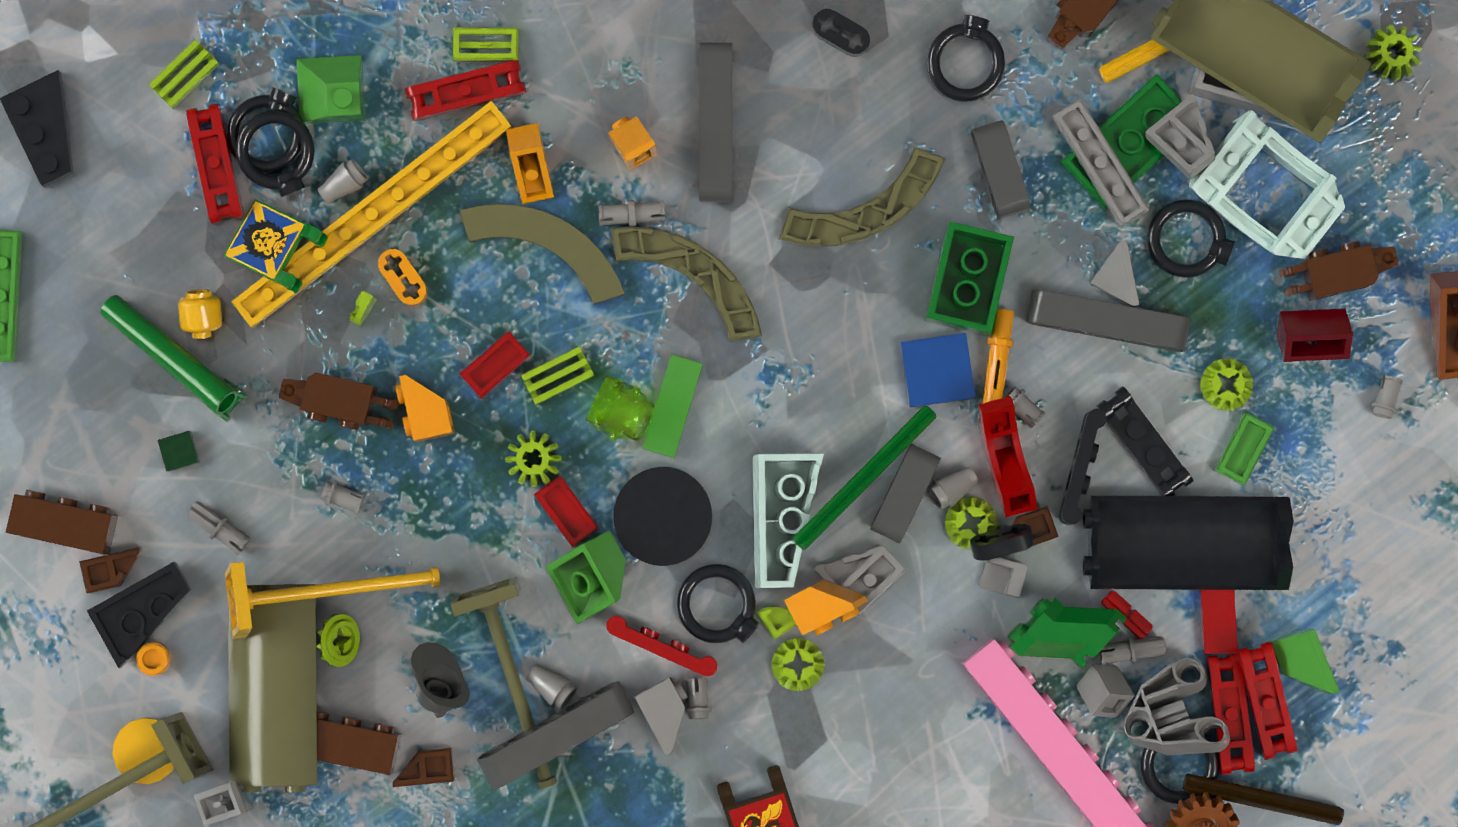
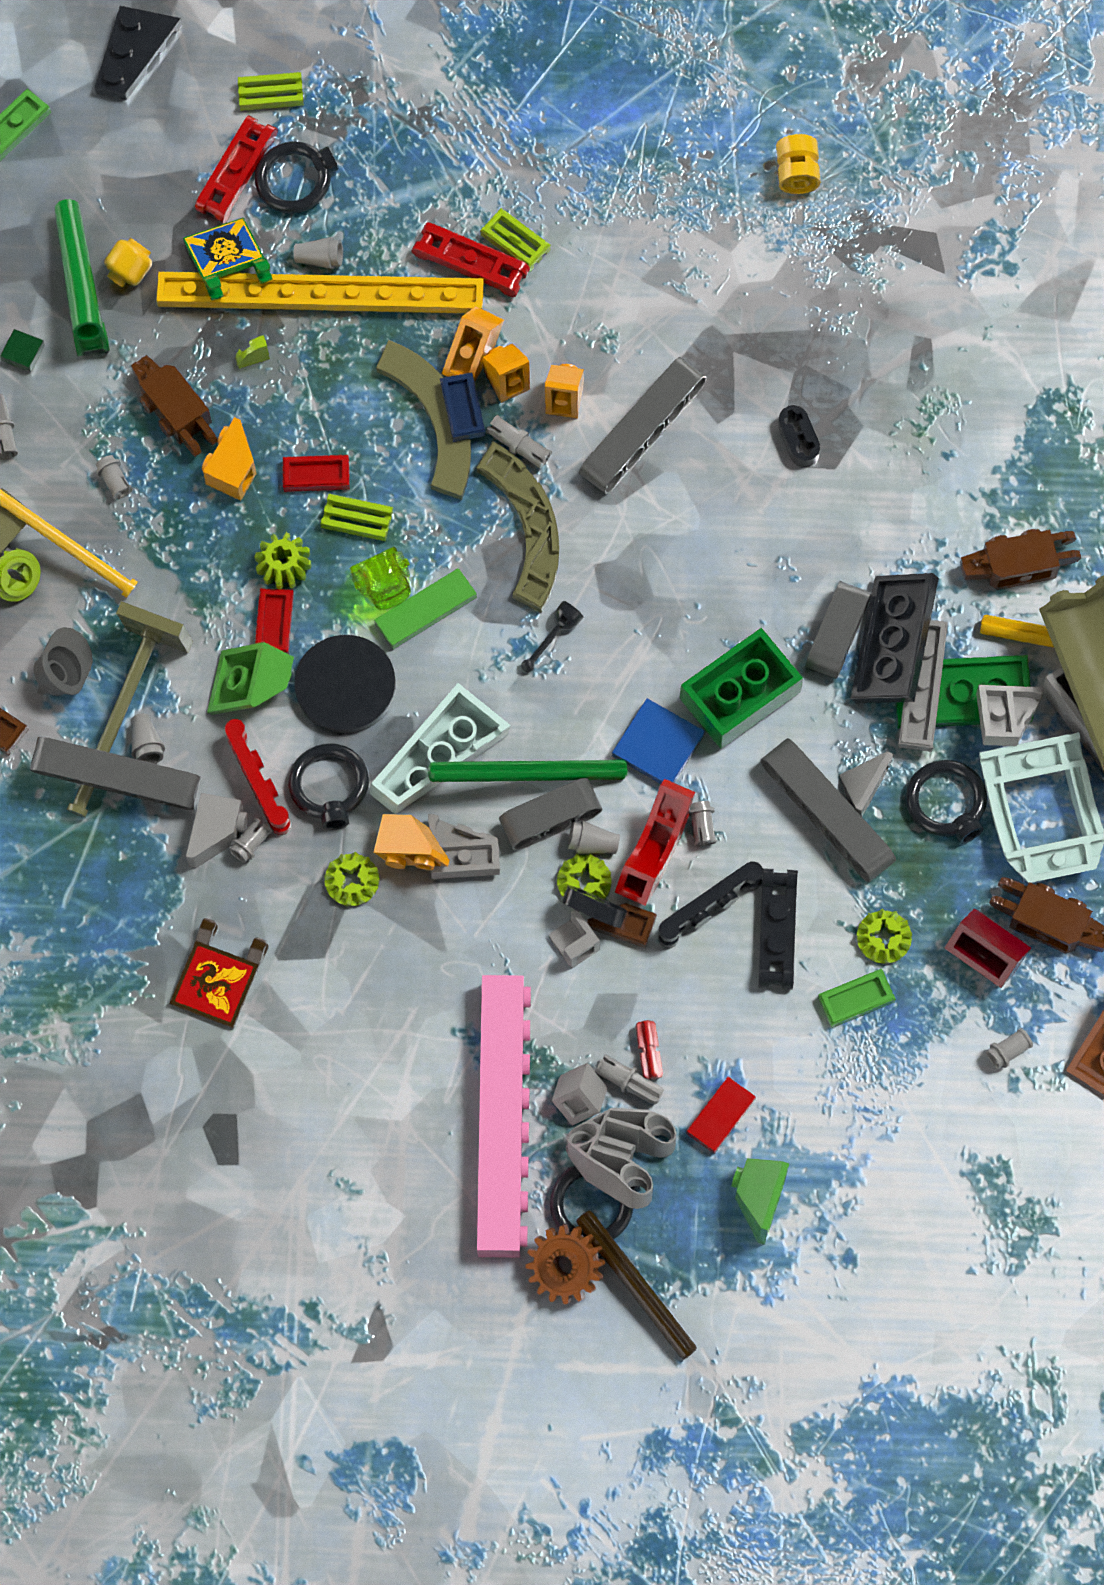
camera: 40 degrees right, 15 degrees down
black piece [235,110,315,197] -> none
bright green slope [296,55,366,124] -> none
light orange beam [378,249,428,306] -> none
lime tile [757,606,797,640] -> none
olive tile [779,148,945,247] -> none
black piece [927,15,1005,102] -> none
light orange pin [983,309,1014,403] -> none
green brick [1007,598,1127,668] -> none
black cylinder [1083,496,1294,590] -> none
red plate [1206,653,1255,775] -> none
red plate [1237,641,1297,760] -> none
none -> dark blue tile [440,372,485,442]
none -> light orange slope [483,344,530,403]
none -> black hinge [521,601,584,673]
none -> black tile [850,573,939,704]

